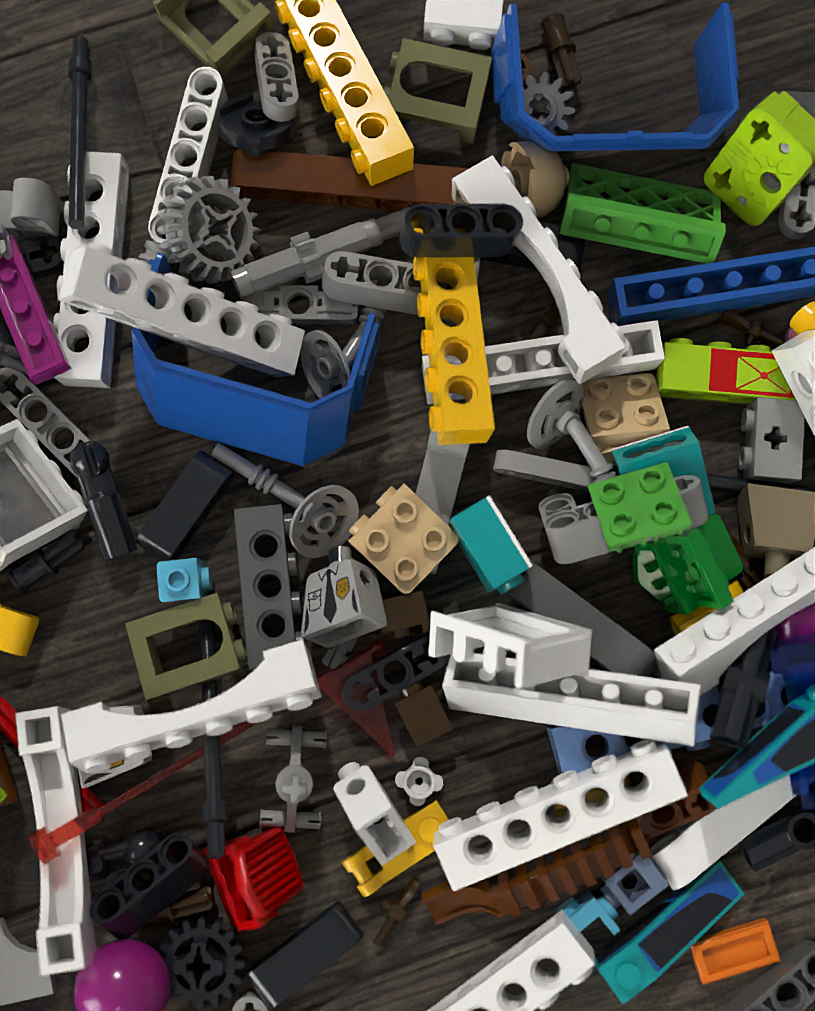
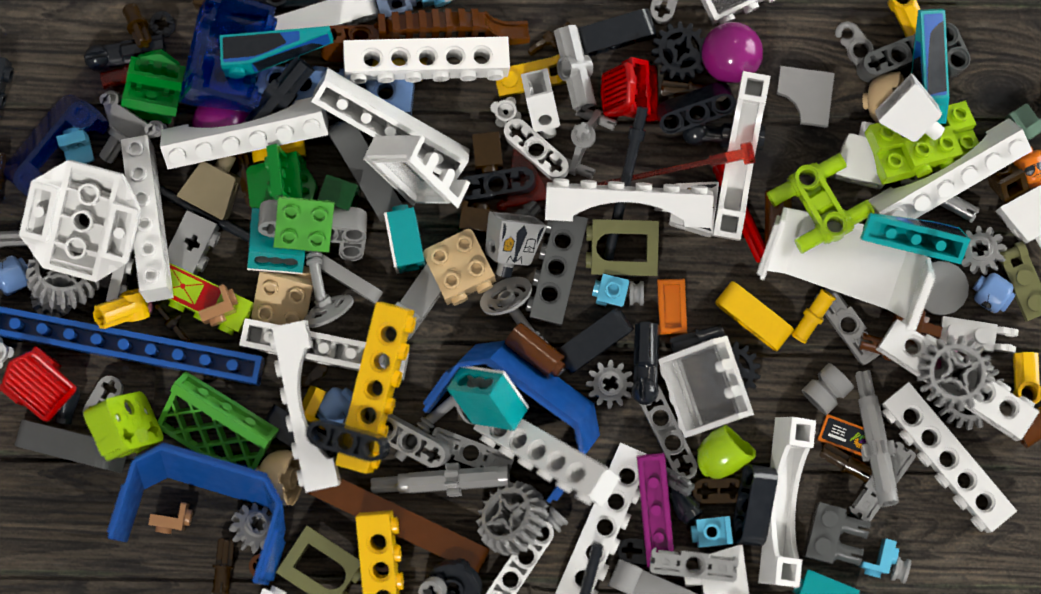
camera: 160 degrees left, 0 degrees up
none -> medium nougat bracket [149,502,193,534]
none -> medium nougat bracket [198,284,238,326]
none -> yellow tile [302,385,326,431]
none -> medium blue head [317,387,353,424]
none -> dark green panel [318,174,361,211]
none -> teal piece [447,366,529,431]
none -> white beam [504,119,569,180]
none -> reddish brown brick [504,323,565,378]
none -> light grey piece [554,25,597,111]
none -> light grey gear [585,360,634,409]
none -> light grey bush [629,281,644,306]
none -> orange tile [657,279,687,335]

